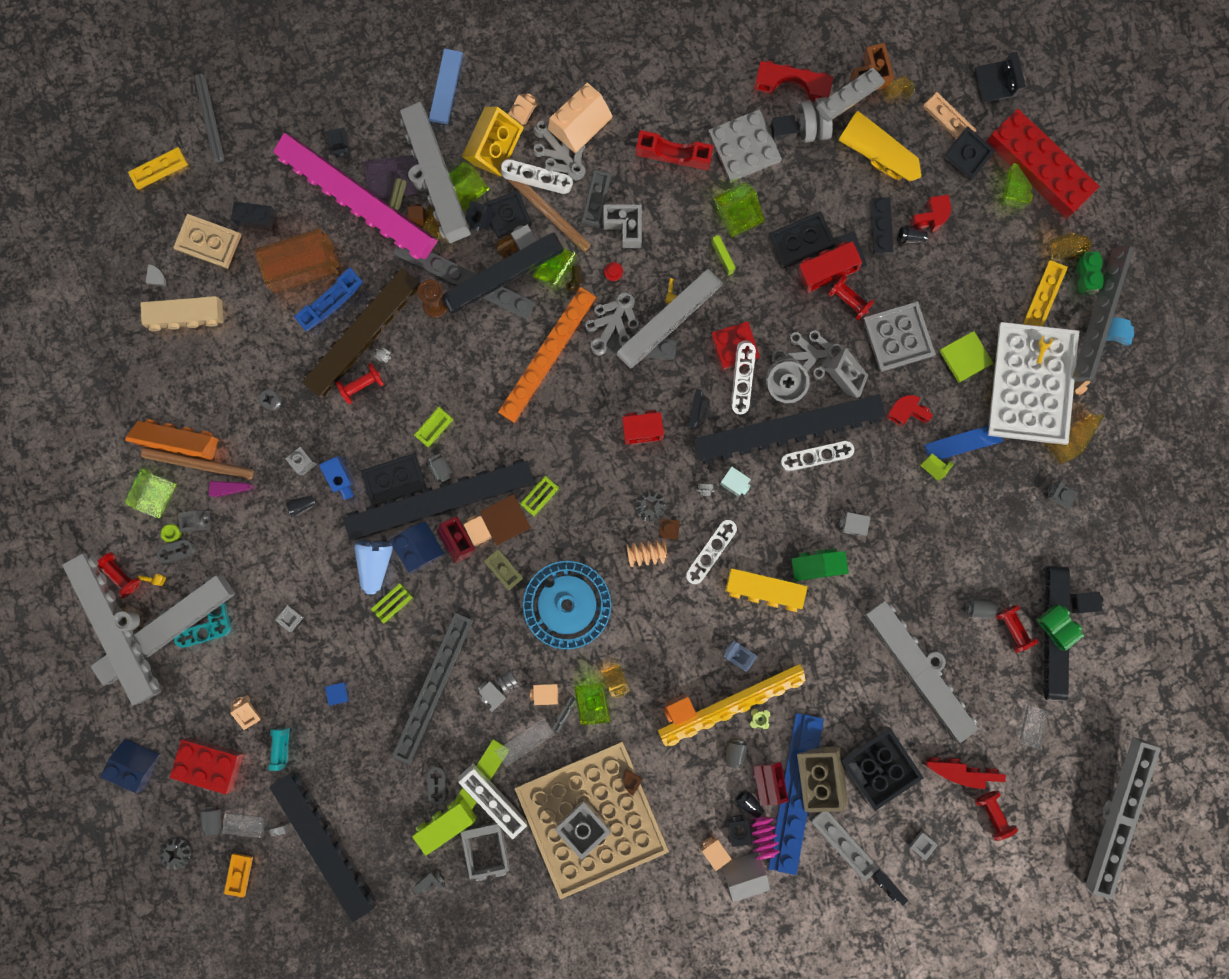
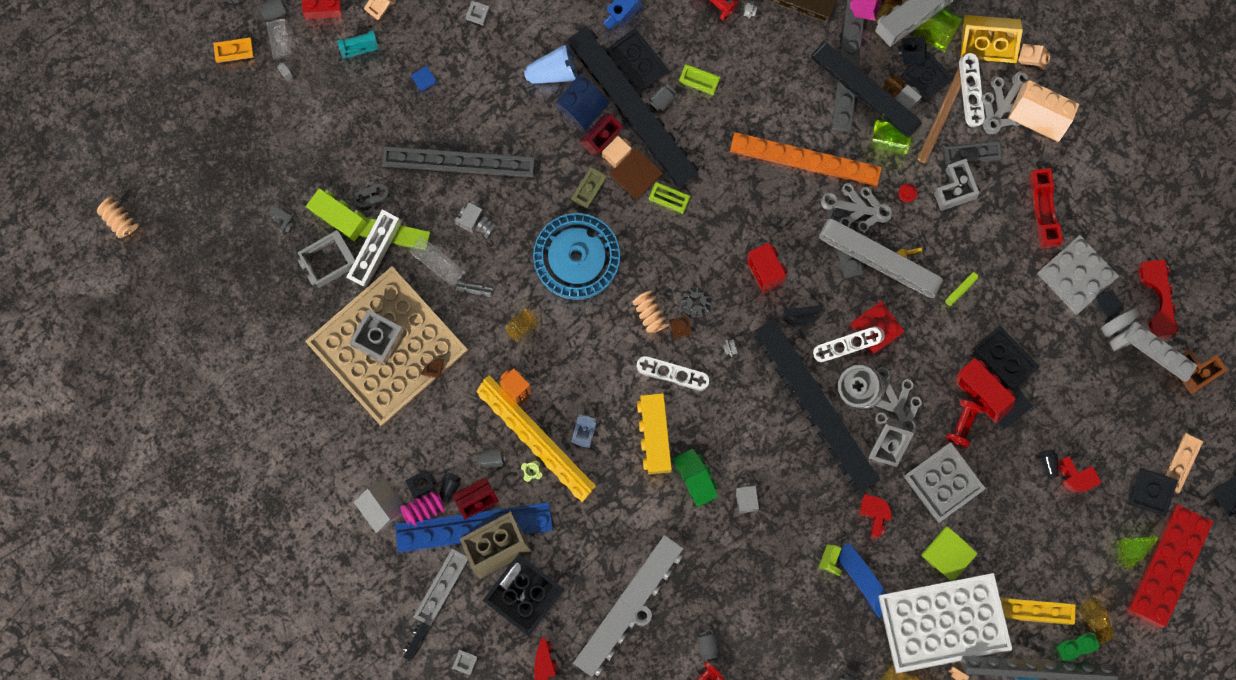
camera: 70 degrees right, 5 degrees down
black brick [269,772,376,923] -> none
lime tile [371,583,413,624] -> none
reddish brown hose [417,279,447,318] -> none
light nougat brick [530,683,558,705] -> none
dark brown arm [566,266,584,293] -> none
clear neon green slope [574,681,611,725] -> none
light nougat brick [701,836,732,871] -> none
clear neon green slope [714,182,765,238] -> none
light aqua brick [720,467,751,497] -> none
white beam [780,441,854,471] -> none
yellow panel [838,111,921,182] -> none
black plate [870,197,894,255] -> none
clear yellow bracket [883,75,915,99] -> none
yellow hand [1036,336,1053,364] -> none

